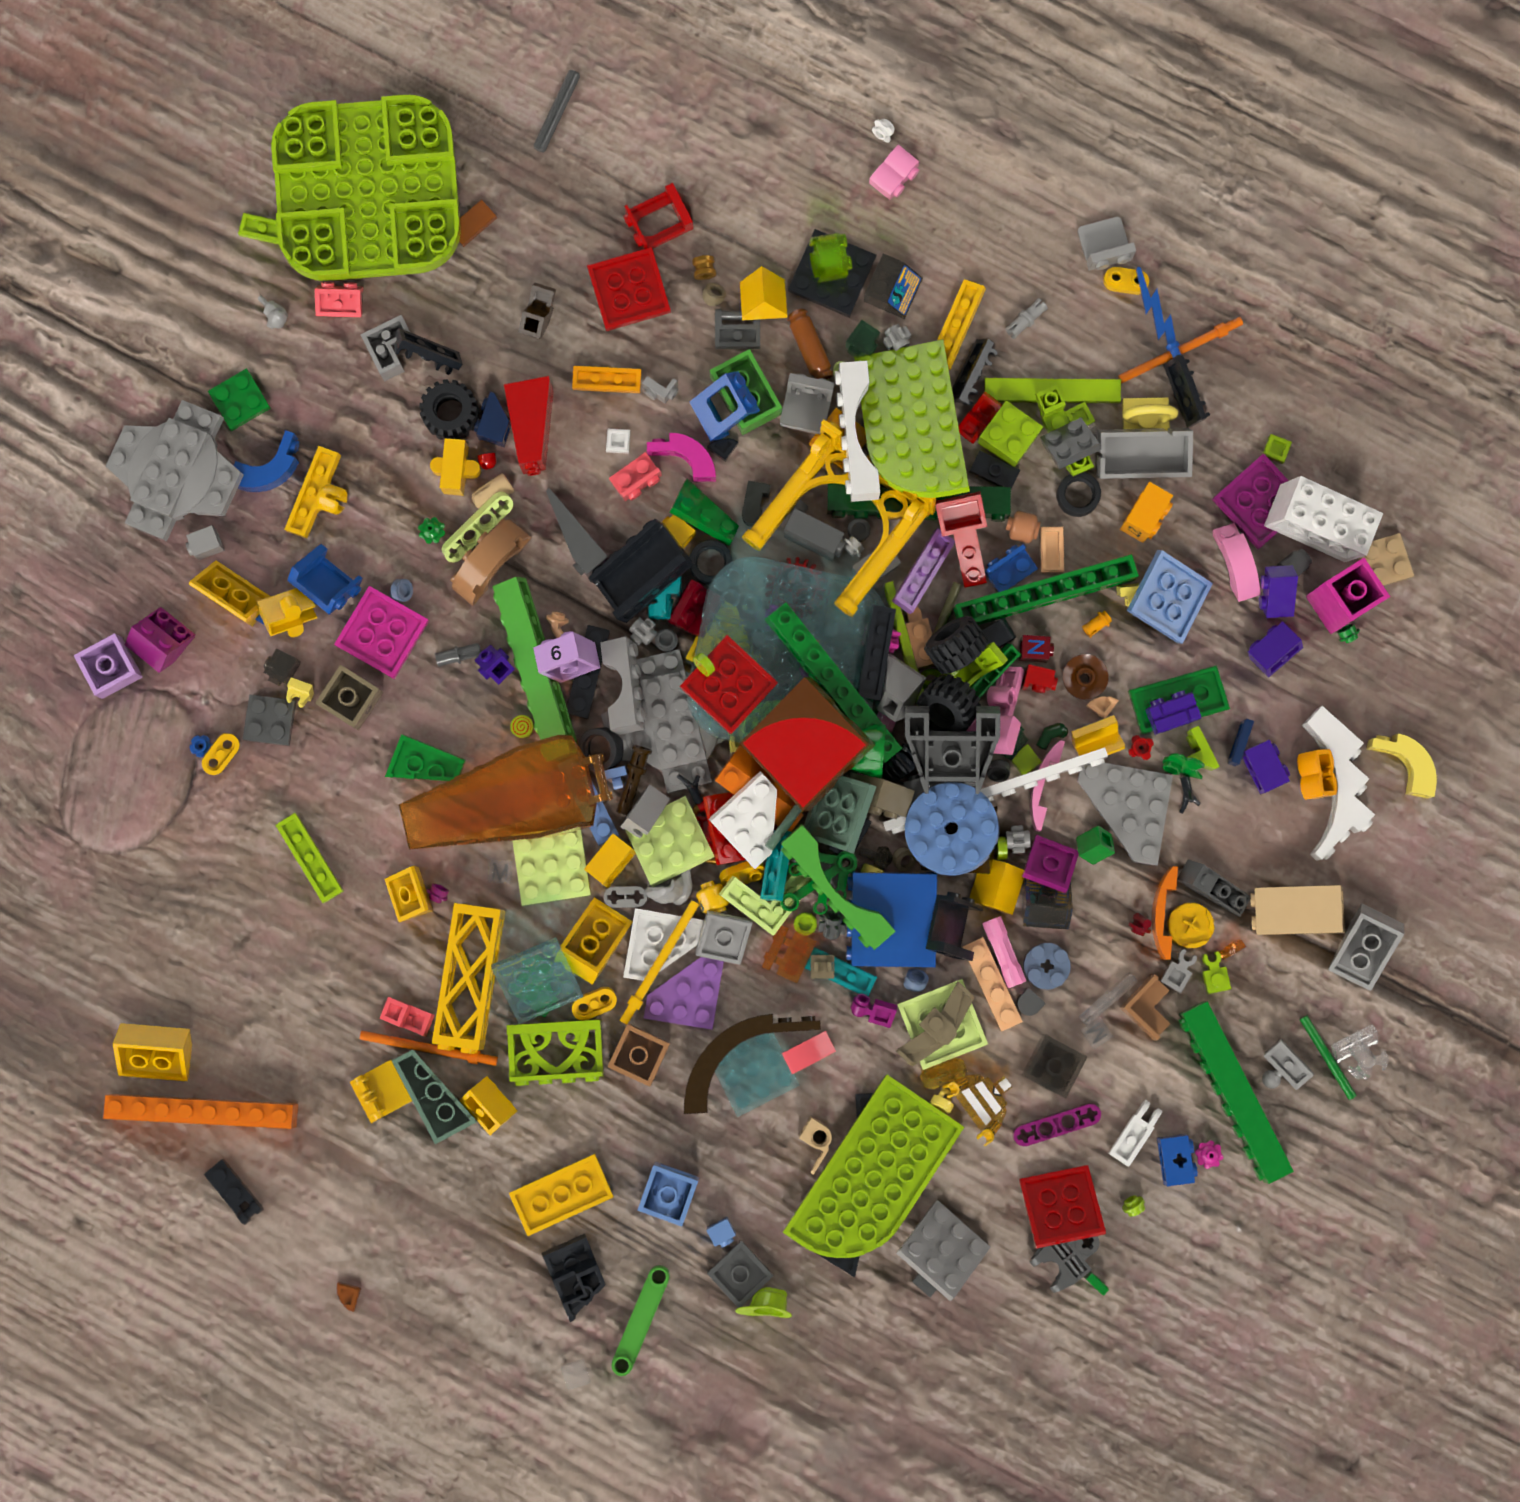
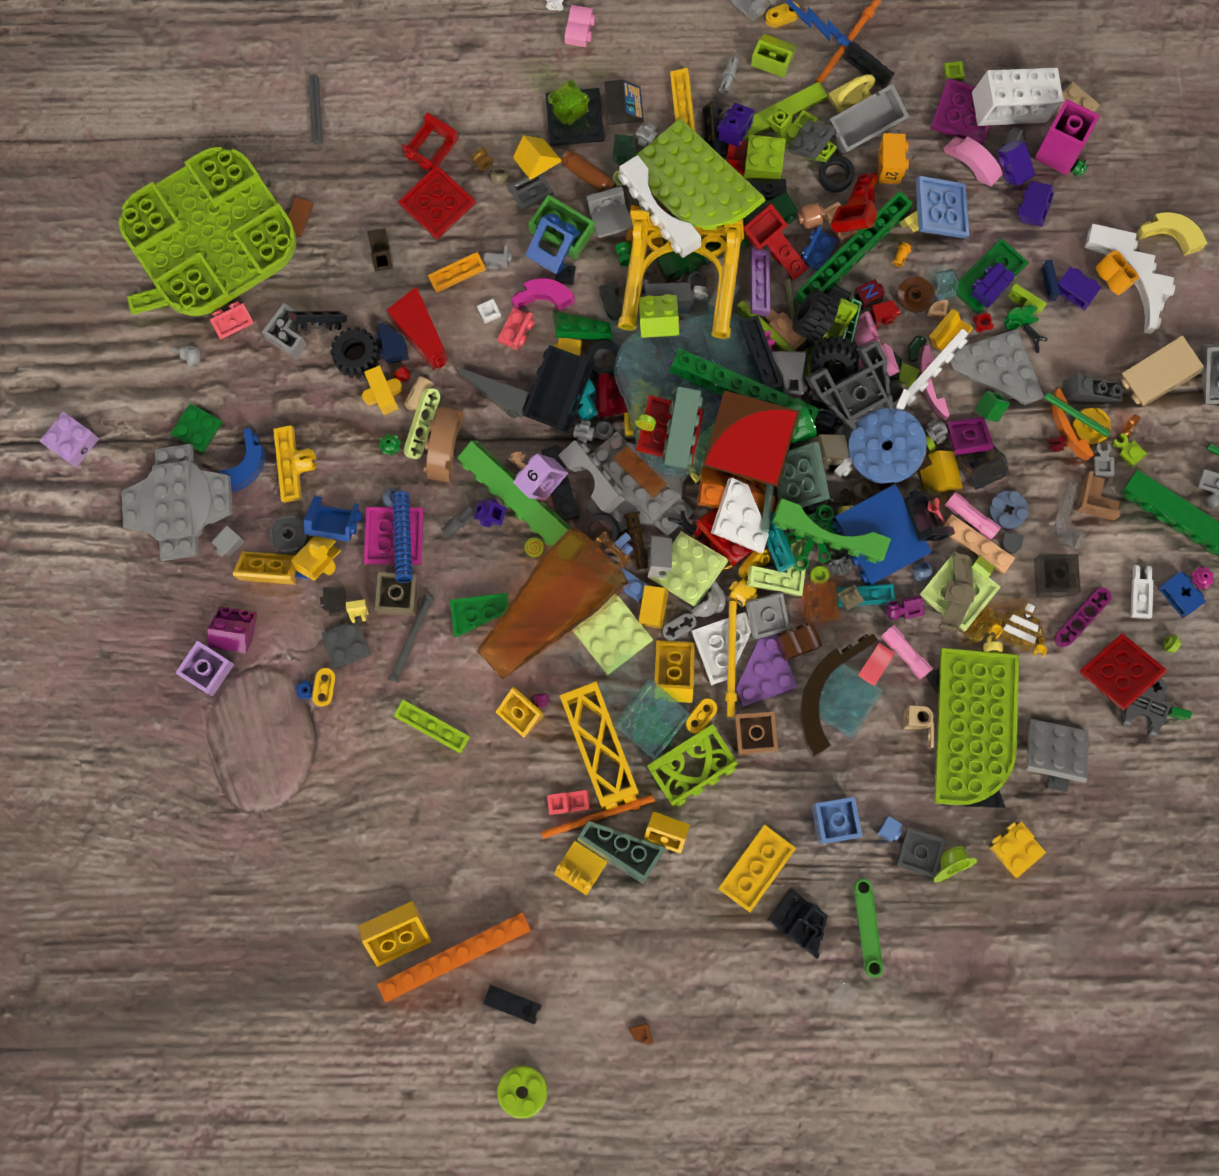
camera: 25 degrees left, 5 degrees down
none -> lavender brick [40,412,99,468]
none -> dark grey plate [269,515,308,554]
none -> dark grey bar [388,594,435,683]
none -> blue piece [392,491,413,583]
none -> lime plate [497,1065,548,1119]
none -> clear orange tile [613,446,667,498]
none -> green wheel [615,241,632,266]
none -> lime brick [639,294,679,338]
none -> sand green wedge [661,387,703,469]
none -> dark purple brick [717,103,755,147]
none -> lime slope [751,33,798,78]
none -> reddish brown brick [776,623,823,661]
none -> red plate [831,172,878,233]
none -> bright pink axle [881,625,933,680]
none -> white tile [896,389,911,410]
none -> coral hand [928,498,946,524]
none -> clear light blue bracket [935,269,959,301]
none -> lime tile [971,556,995,579]
none -> yellow plate [989,821,1046,878]
none -> green bar [1043,392,1111,437]

